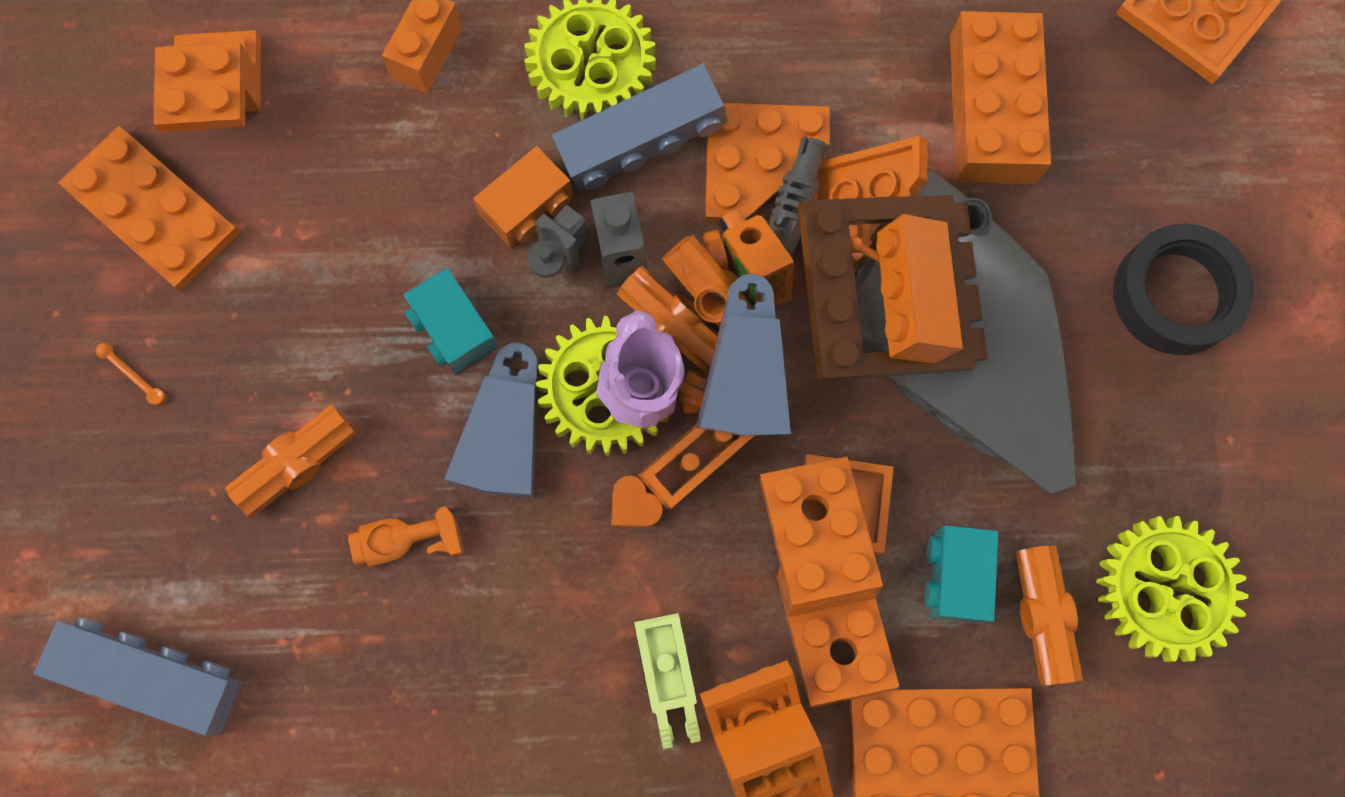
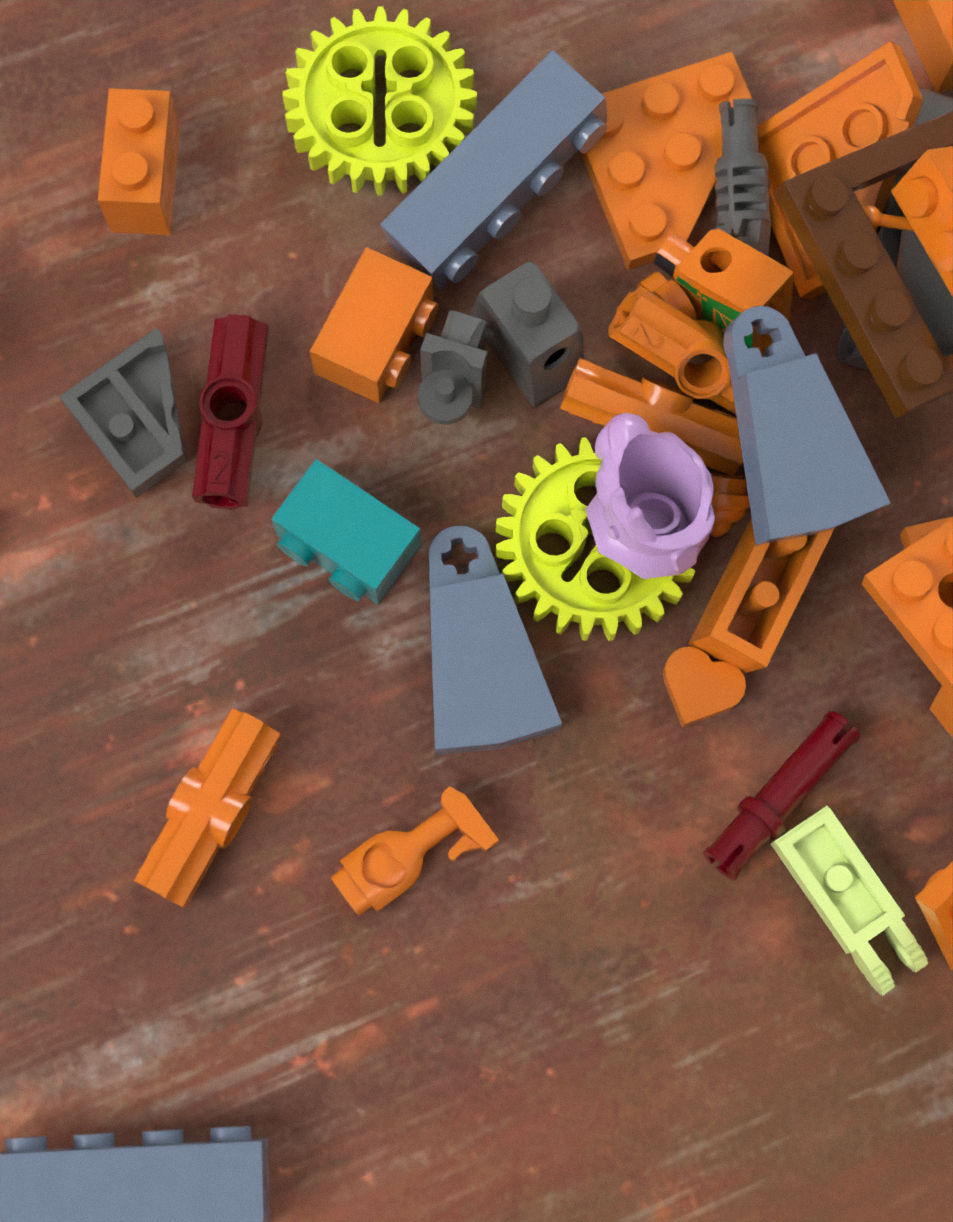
camera: 20 degrees left, 0 degrees up
none -> dark grey wing [59,328,187,498]
none -> dark red piece [192,314,269,510]
none -> dark red pin [703,710,860,881]

